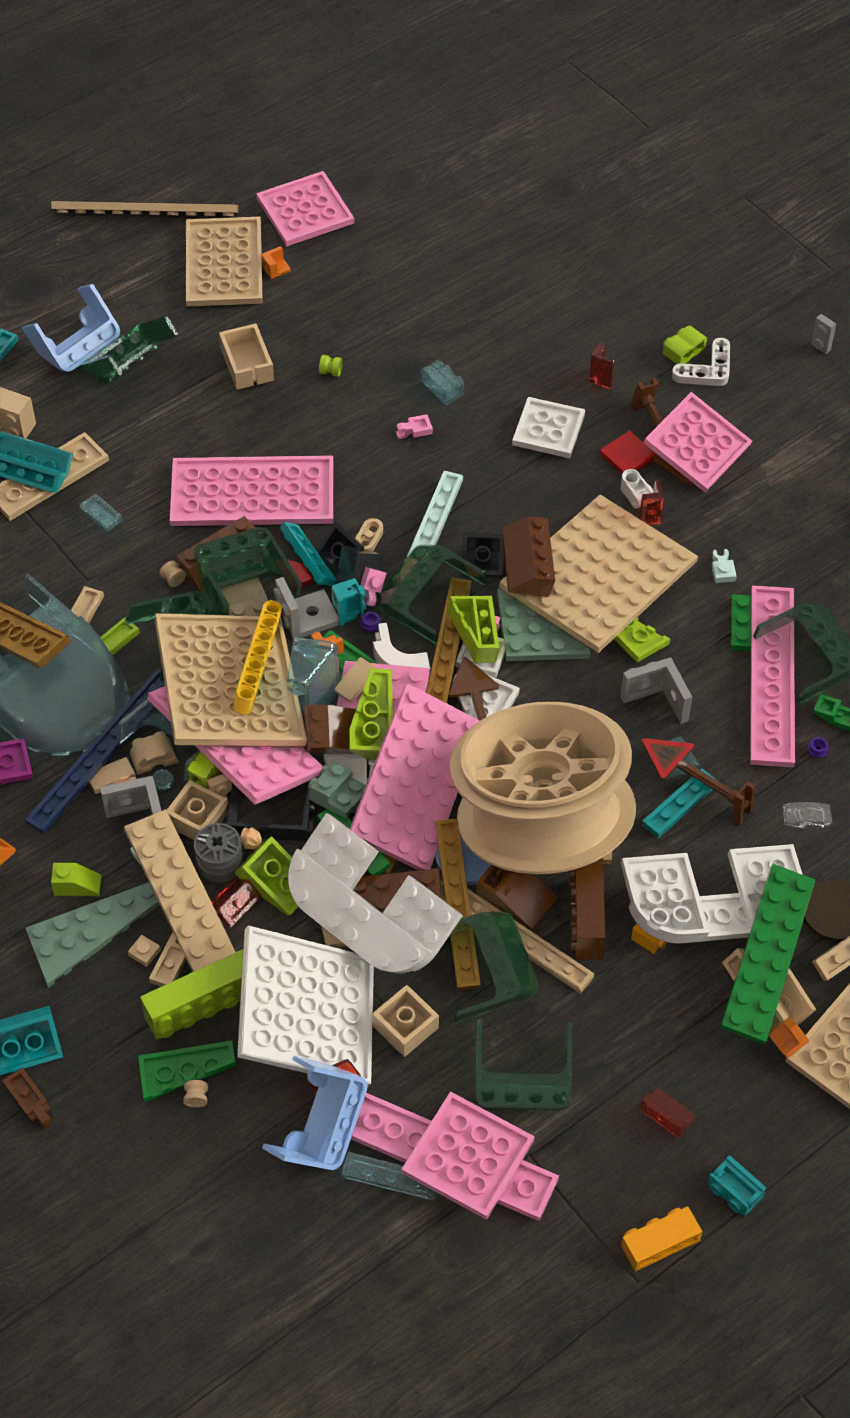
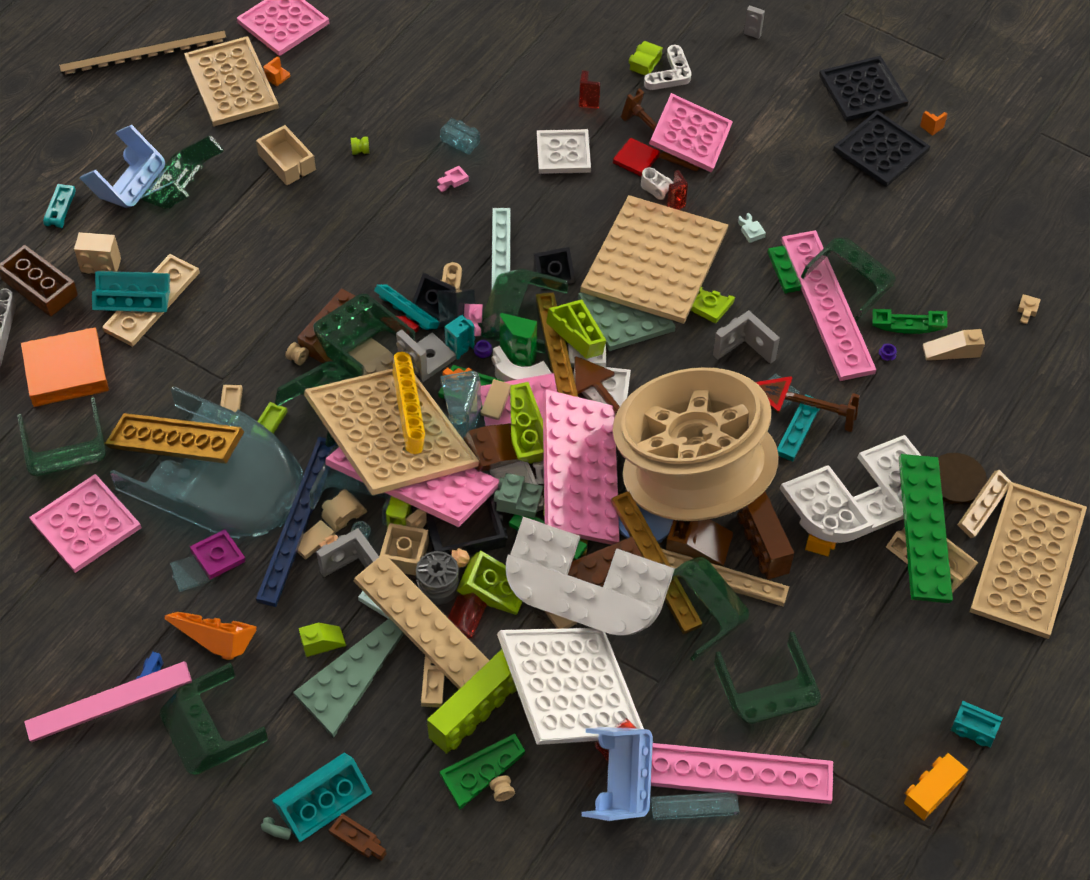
camera: 20 degrees left, 0 degrees up
clear light blue plate [80,494,123,532] -> none
tan plate [128,935,161,967] -> none
bright pink plate [170,456,333,526] -> none
tan brick [372,985,439,1057] -> none
bright pink plate [402,1092,535,1220] -> none
reddish brown slope [501,516,555,597] -> none
clear red panel [640,1089,695,1138] -> none
orange panel [769,1016,810,1058] -> none
clear slope [782,802,832,828] -> none
none -> green slope [500,313,537,367]

